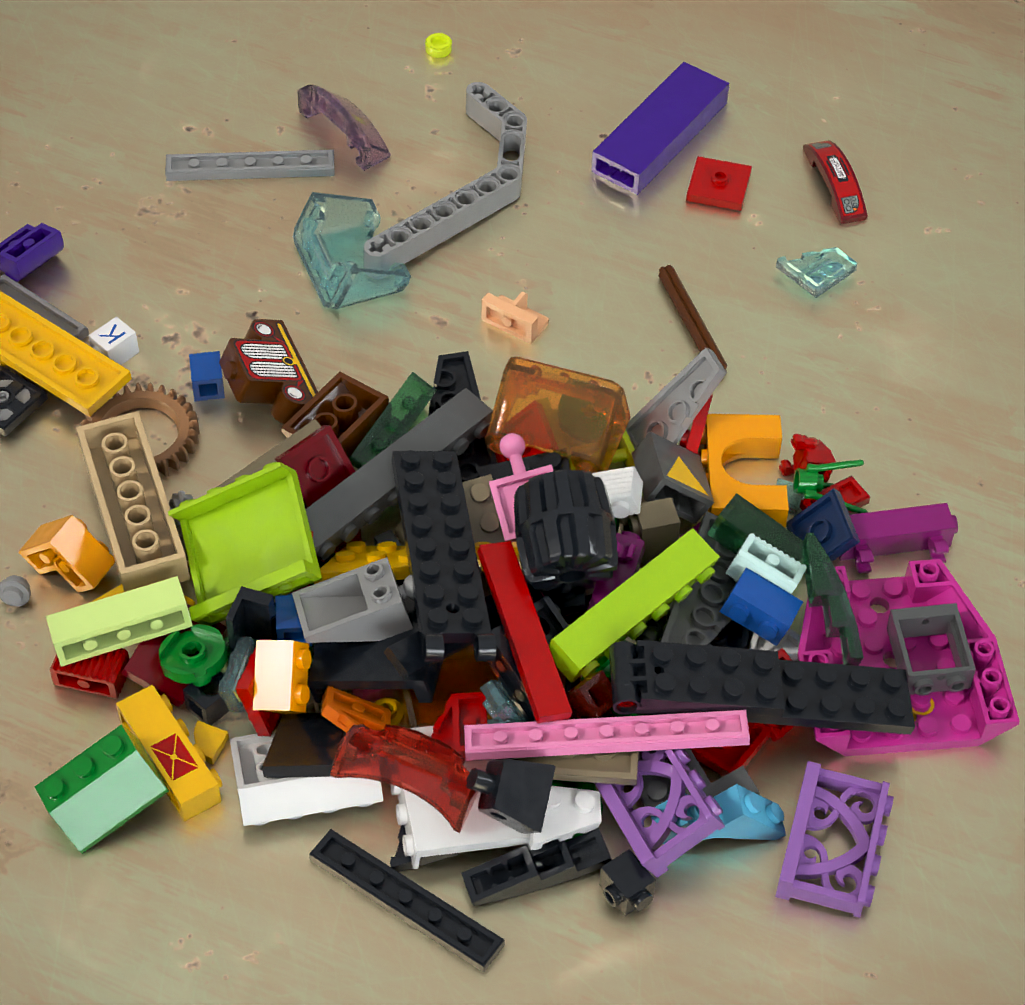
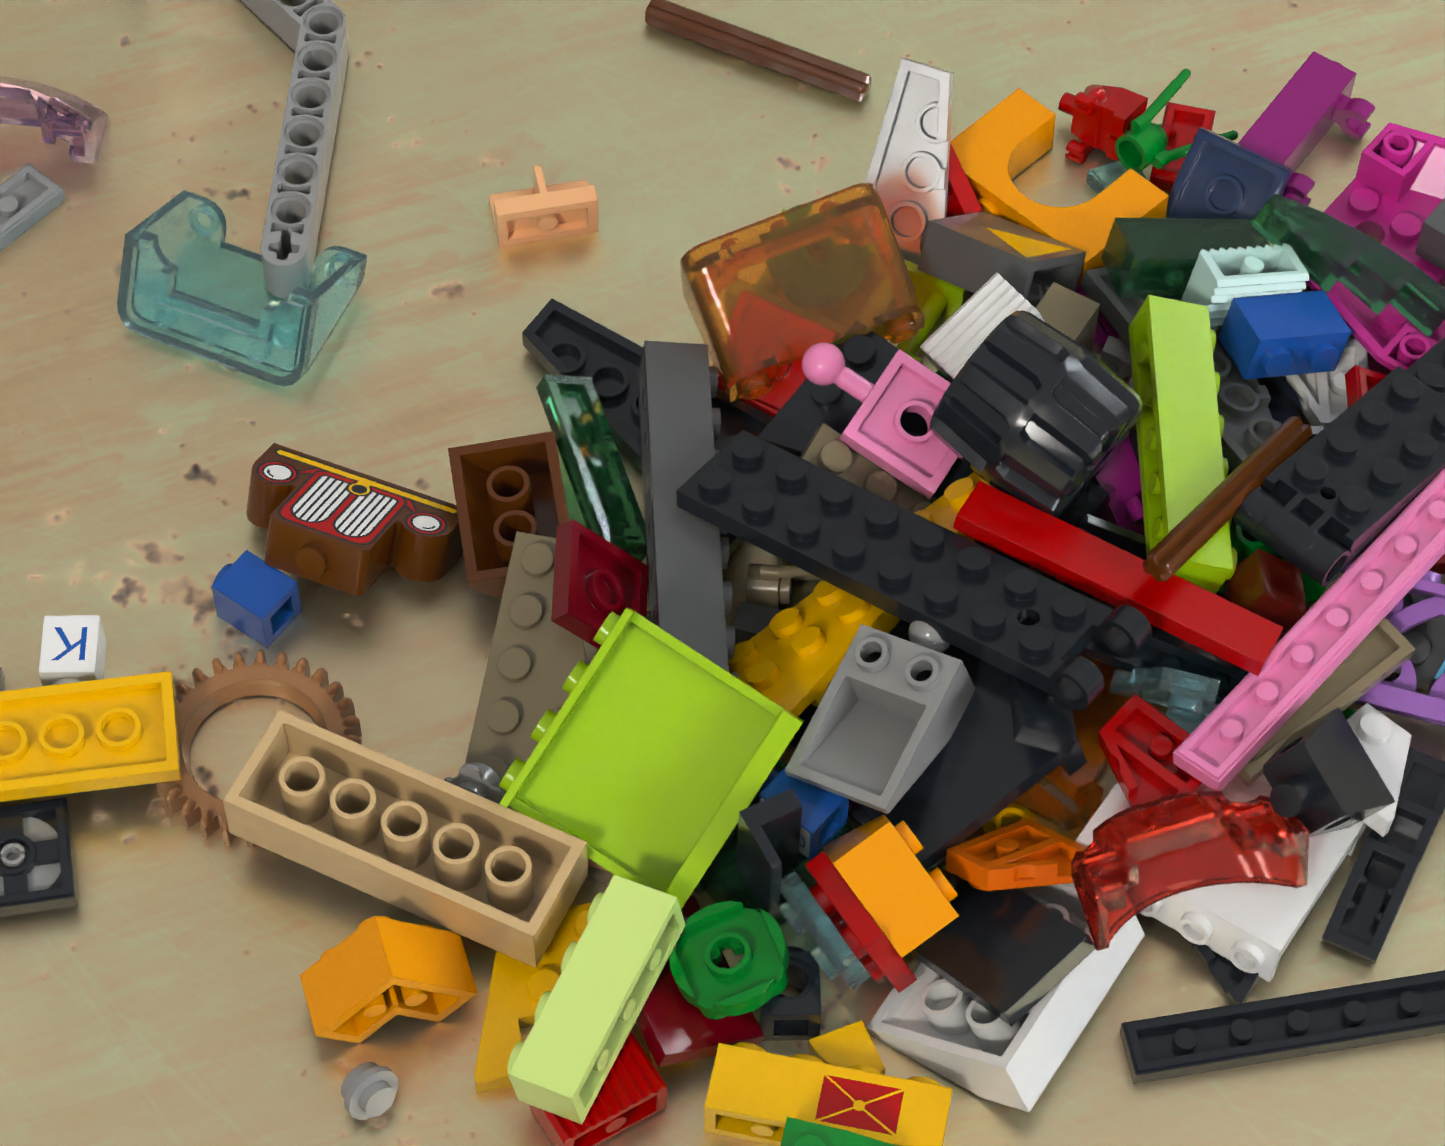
camera: 45 degrees left, 5 degrees up
none -> reddish brown axle [1143,416,1312,582]

